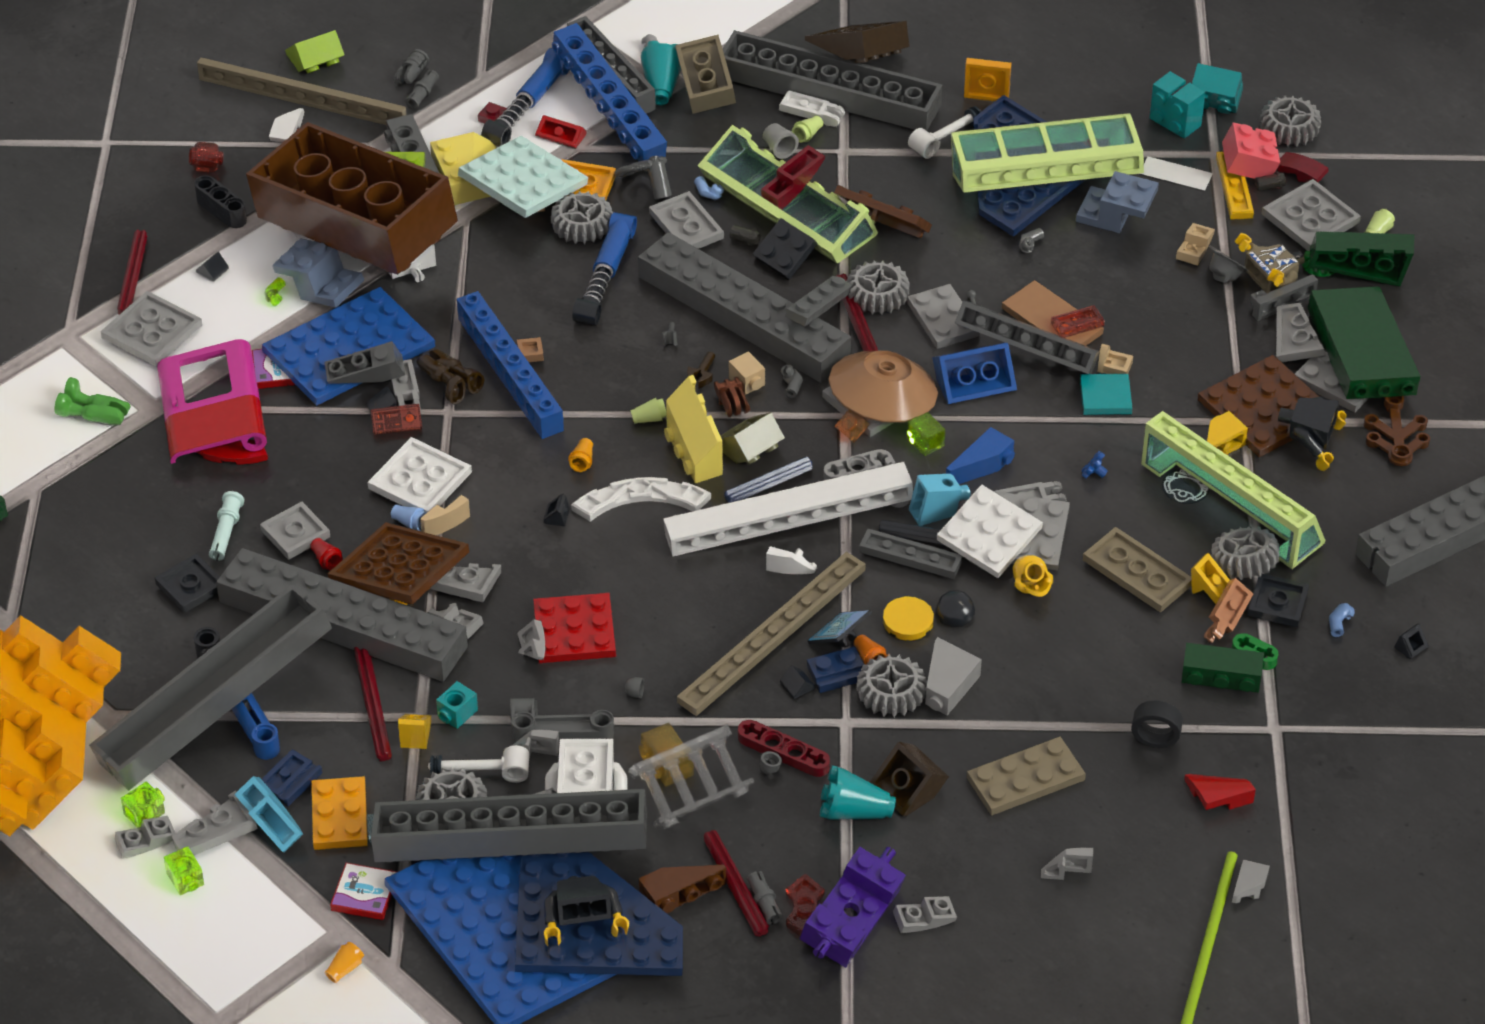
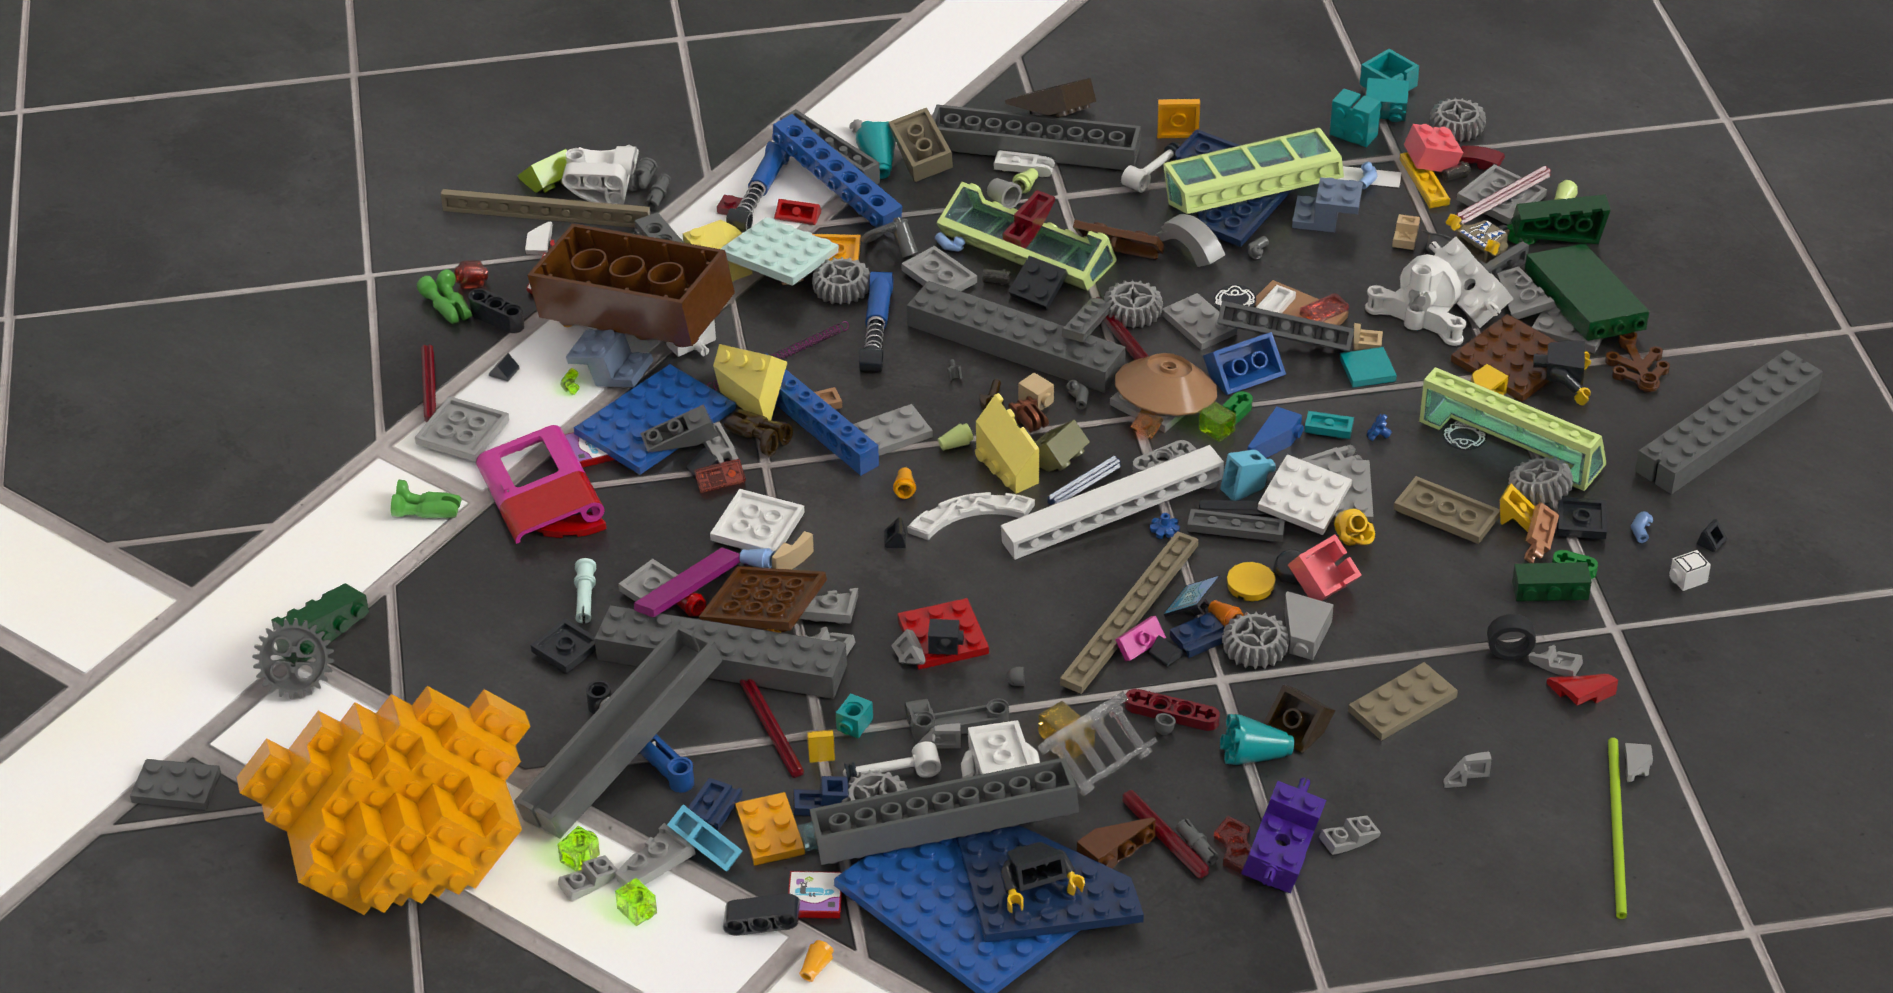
camera: 10 degrees left, 5 degrees down
white slope [766,547,817,574] -> none
none -> bright green piece [417,269,472,324]
none -> white panel [562,145,639,205]
none -> magenta tile [634,548,740,618]
none -> magenta piece [707,321,849,391]
none -> light yellow wedge [713,344,787,421]
none -> black beam [723,893,800,936]
none -> dark blue slope [793,776,848,816]
none -> light grey plate [853,404,933,456]
none -> black brick [928,619,964,655]
none -> dark pink plate [1115,616,1166,661]
none -> blue plant [1150,513,1180,539]
none -> light grey arch [1155,214,1225,267]
none -> black sticker [1214,285,1256,310]
none -> green beam [1220,391,1253,425]
none -> white tile [1256,285,1296,313]
none -> coral piece [1288,534,1362,601]
none -> teal plate [1304,411,1354,439]
none -> light blue arm [1359,161,1378,189]
none -> teal piece [1360,49,1419,91]
none -> white piece [1365,254,1466,346]
none -> white brick [1429,237,1513,328]
none -> axle [1456,166,1551,224]
none -> light grey slope [1529,645,1583,677]
none -> white brick [1669,550,1711,591]

